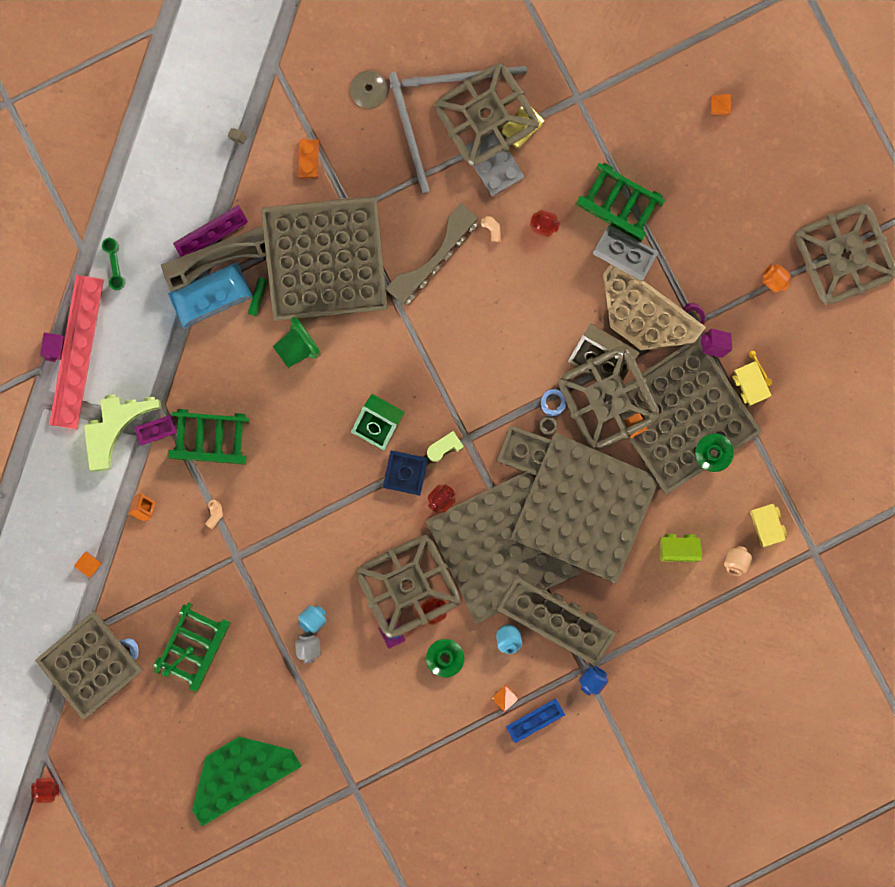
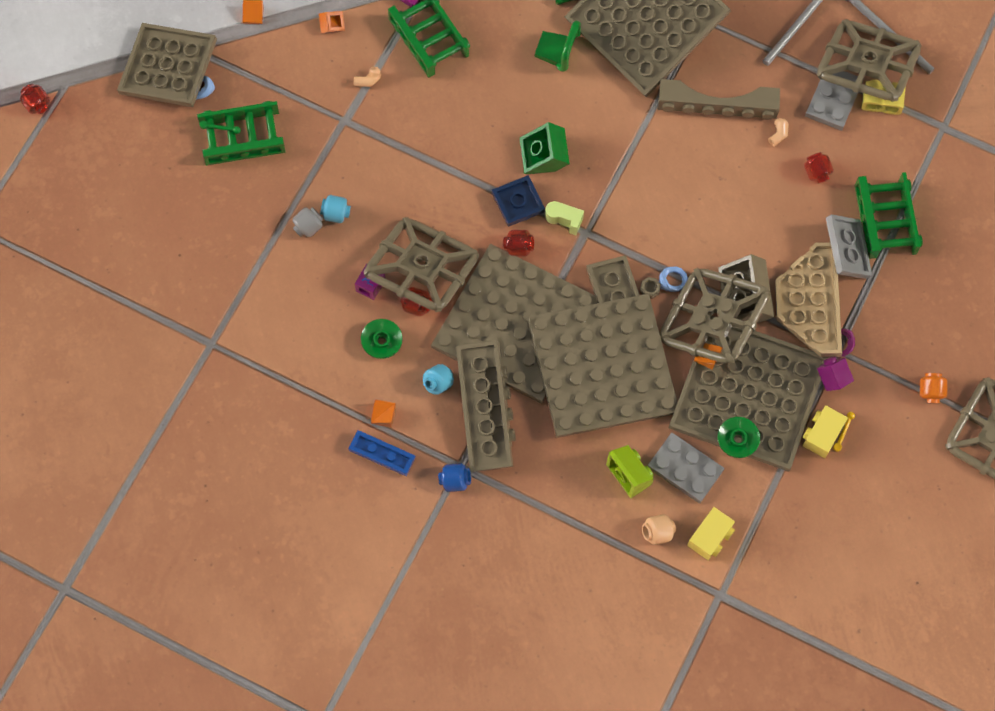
camera: 55 degrees right, 15 degrees down
green plate [192,736,302,826] -> none
none -> light grey plate [648,432,725,503]

